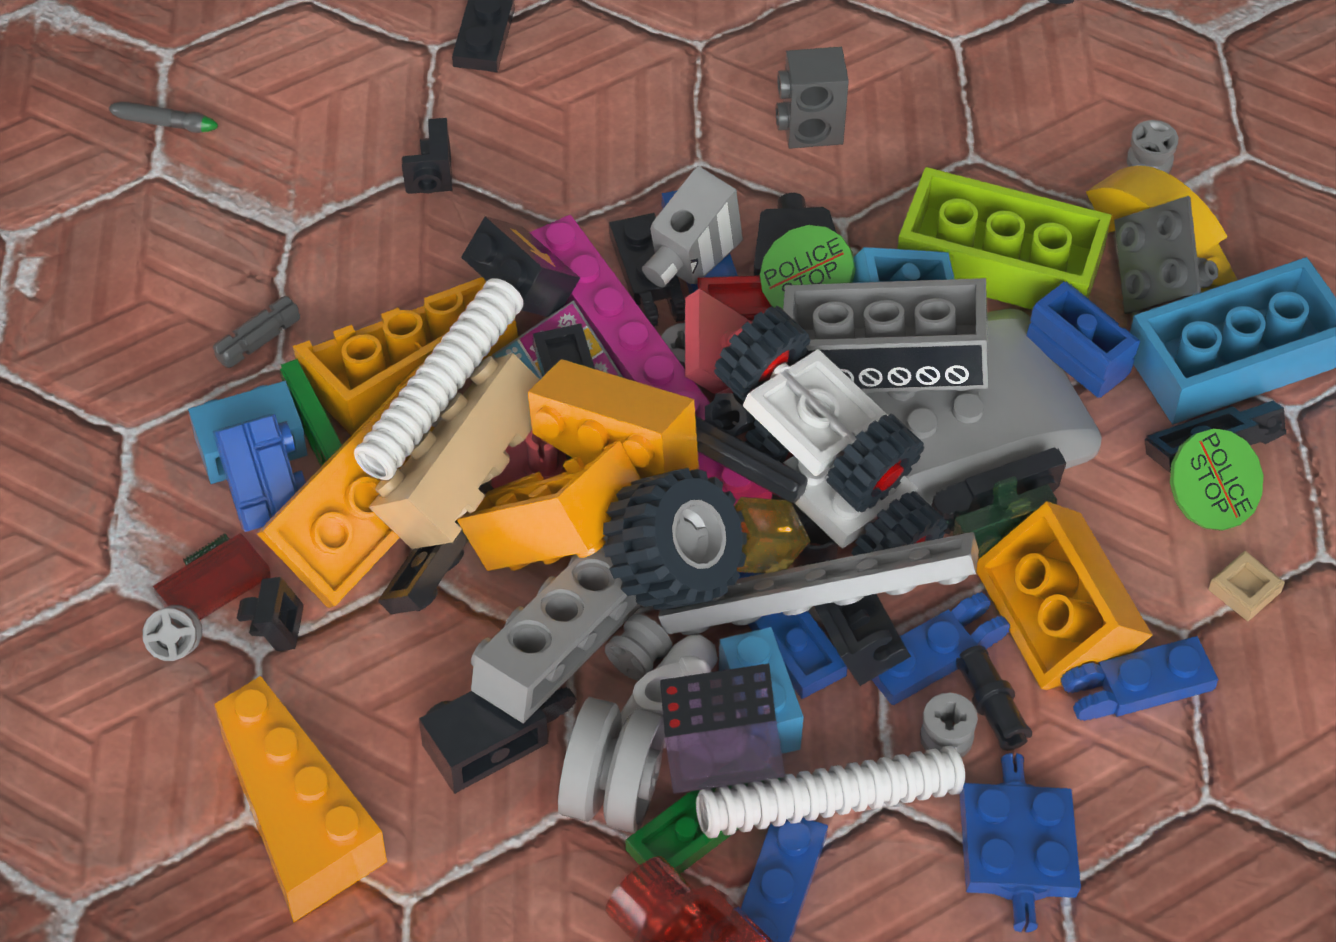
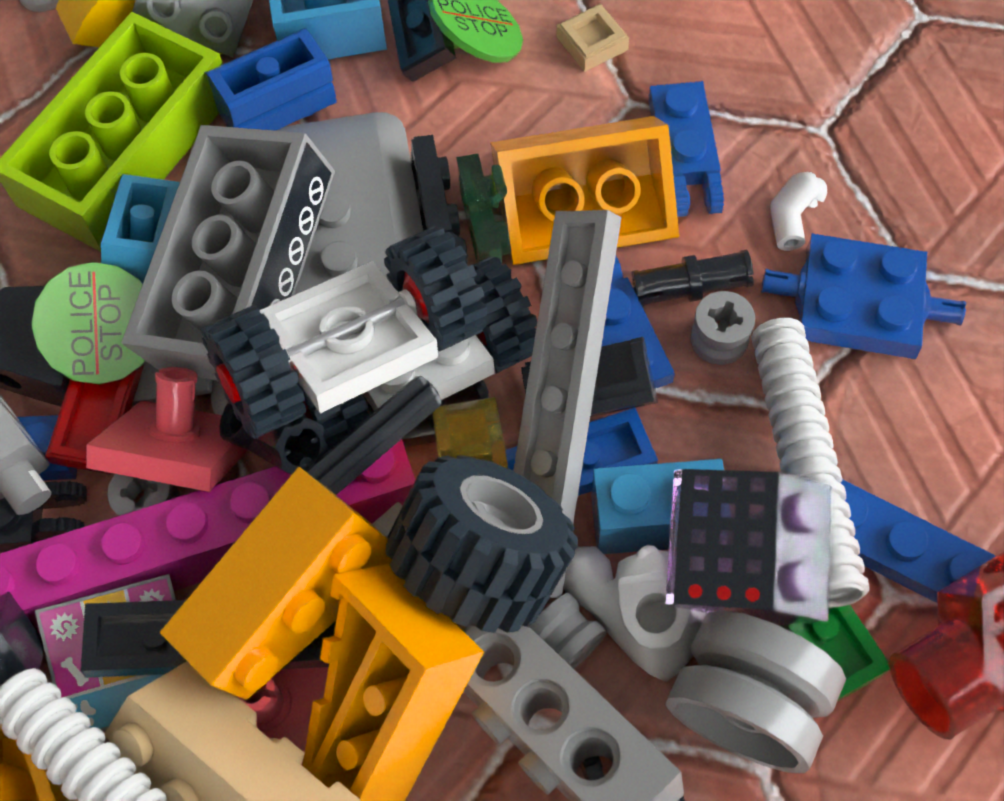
camera: 75 degrees left, 10 degrees up
none -> white arm [770,172,827,251]

